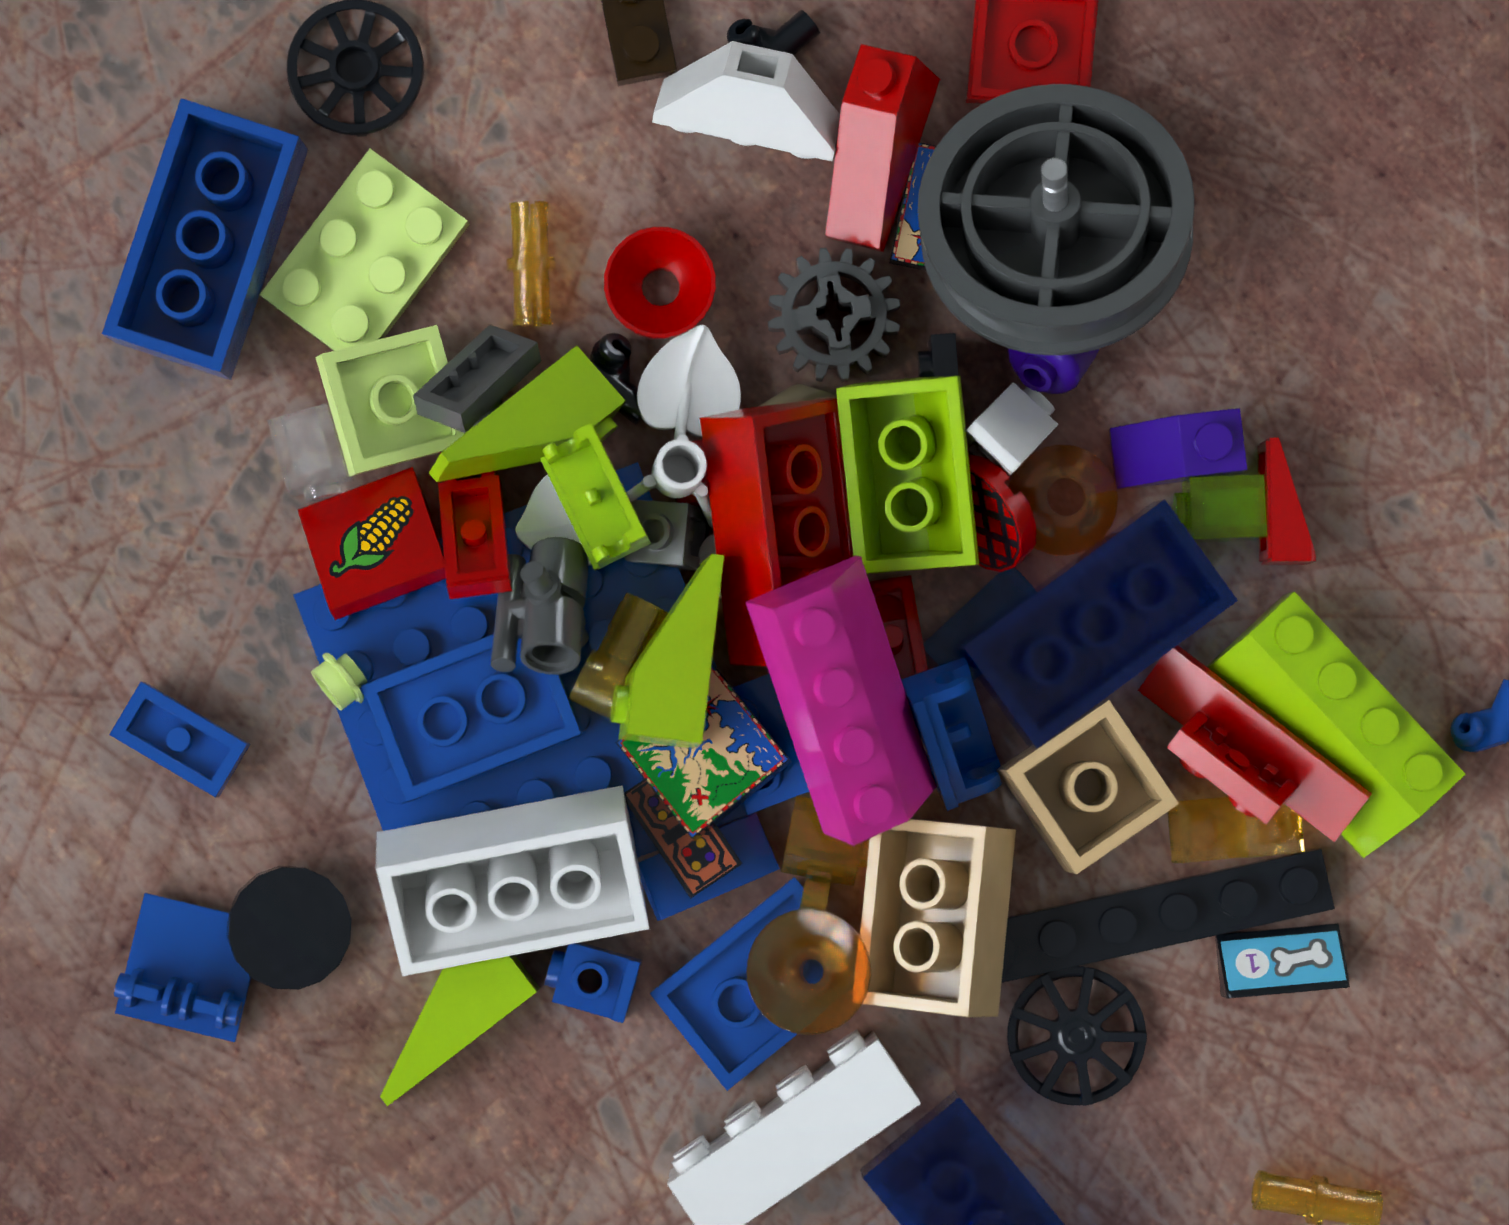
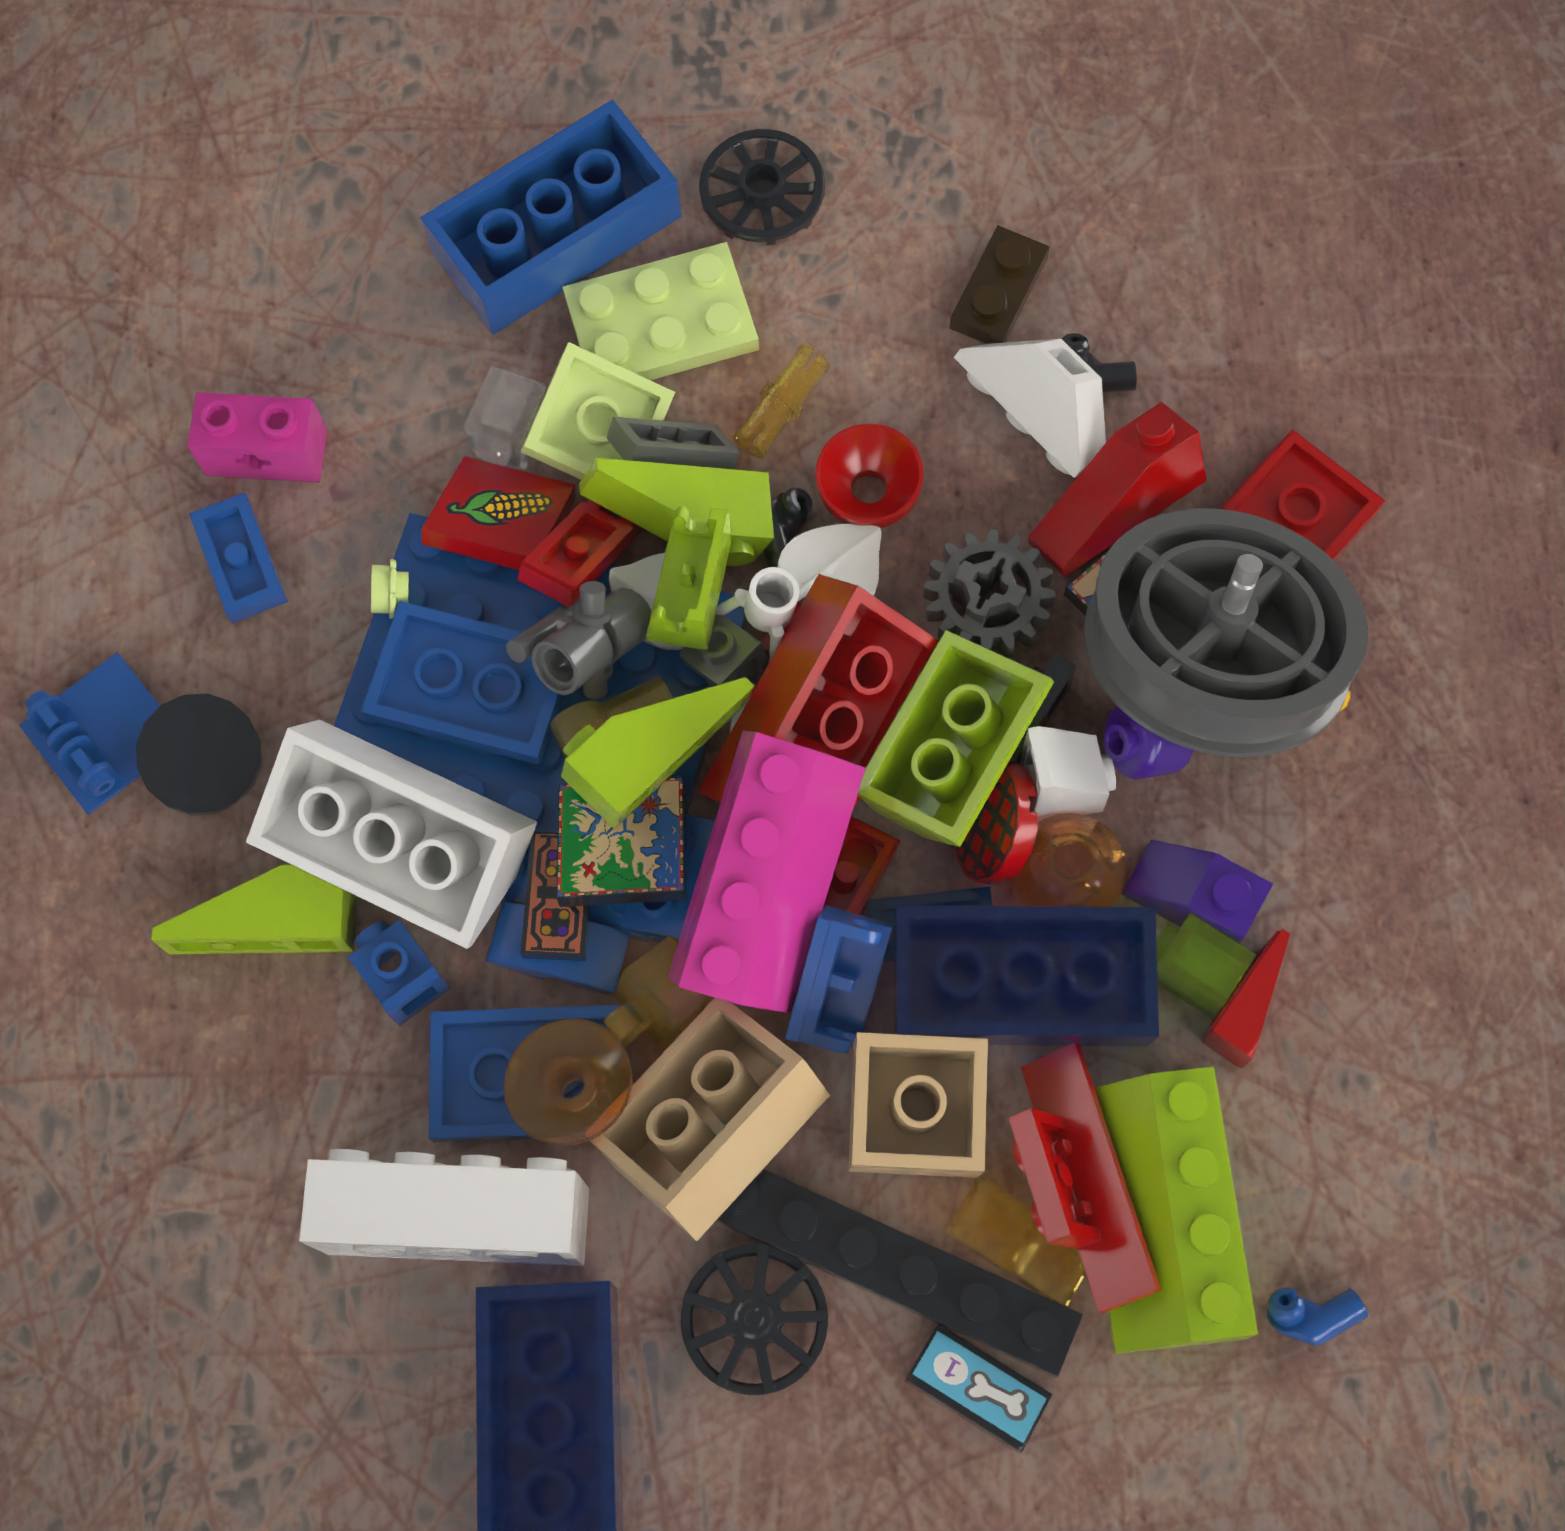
camera: 45 degrees right, 15 degrees down
none -> dark pink brick [187,392,328,483]

